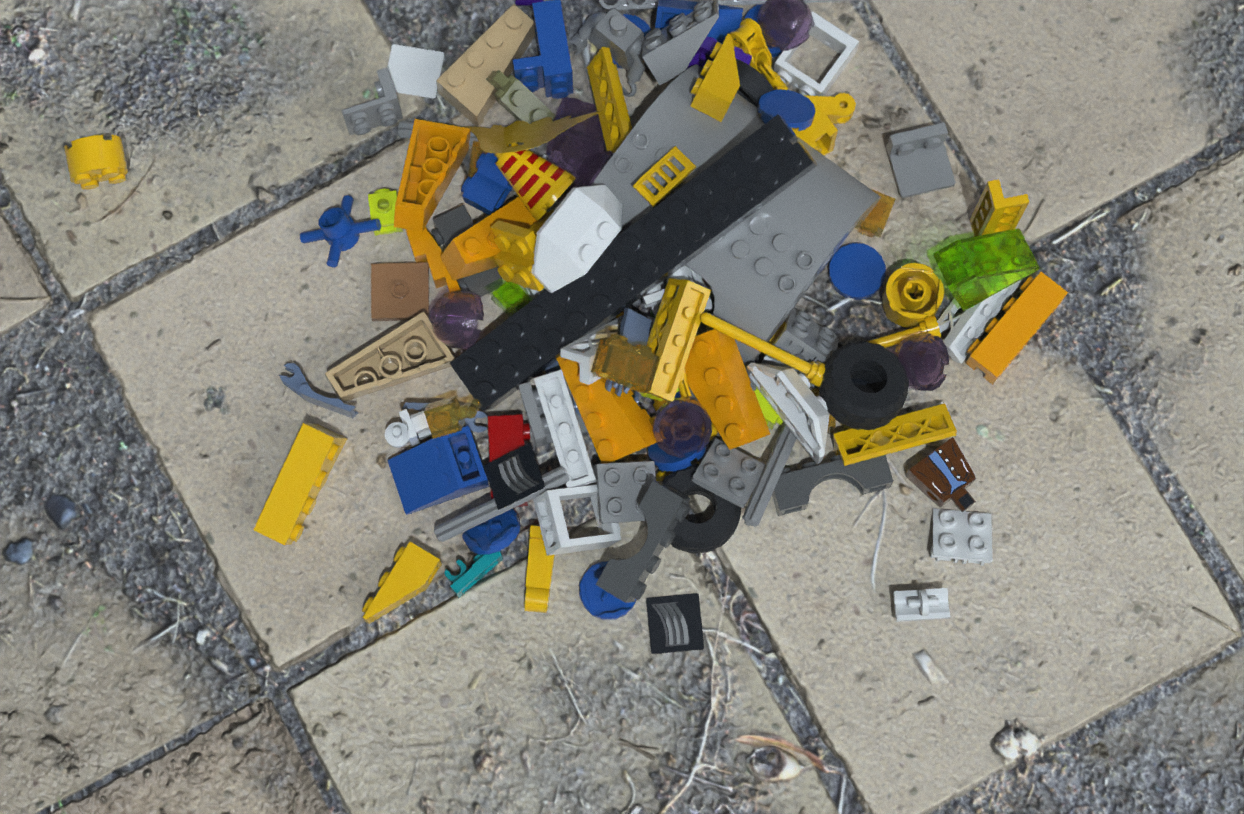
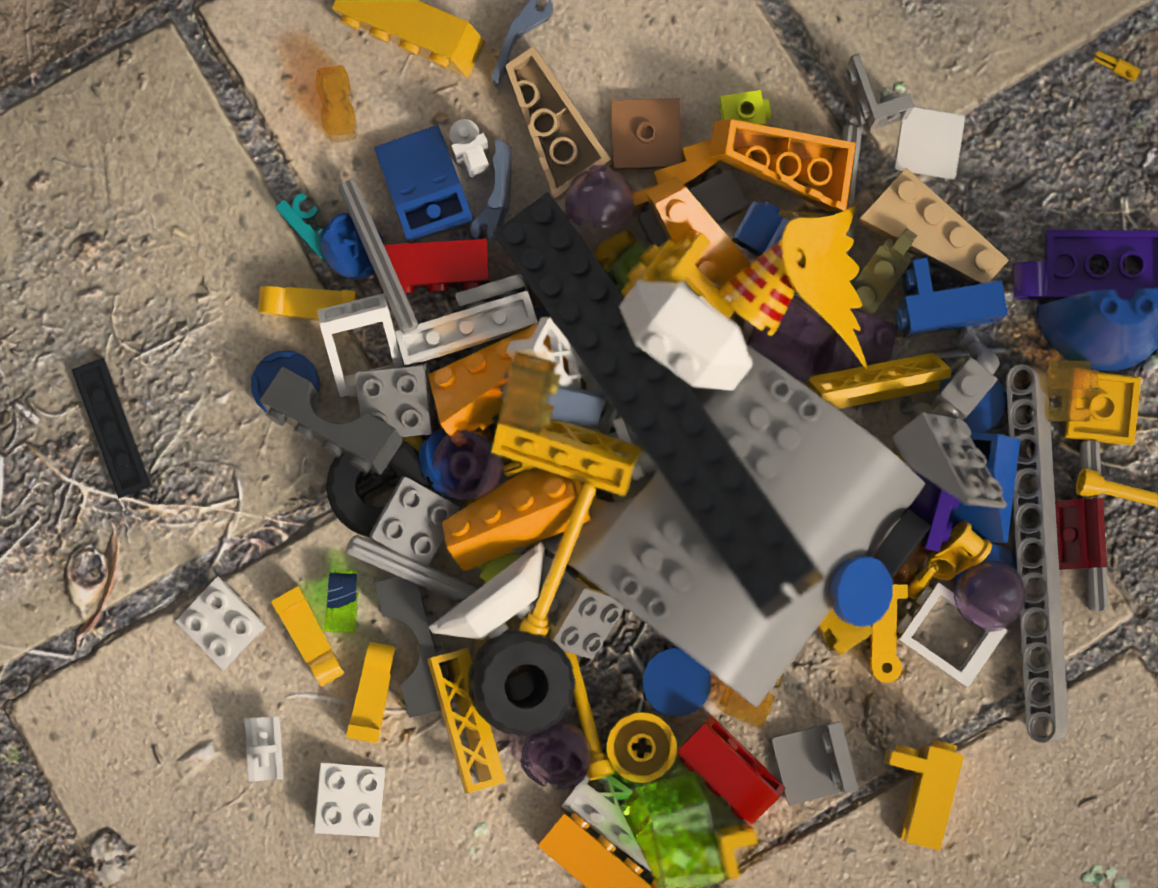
camera: 85 degrees right, 10 degrees up
blue bar [300,195,381,268] -> none
yellow slope [362,542,442,624] -> none
clear yellow brick [424,396,481,439] -> none
black sticker [484,443,545,510] -> none
yellow slope [633,146,696,208] -> none
black sticker [646,593,704,654] -> none
yellow slope [691,34,740,122] -> none
reddish brown torso [905,437,976,512] -> none
none -> black tile [71,358,152,499]
none -> white hinge [175,577,266,671]
none -> yellow leg [271,586,345,687]
none -> clear yellow brick [316,65,358,143]
none -> leg [324,568,359,634]
none -> yellow leg [346,641,396,743]
none -> yellow arm [595,229,636,273]
none -> red brick [677,715,786,825]
none -> yellow brick [882,740,964,851]

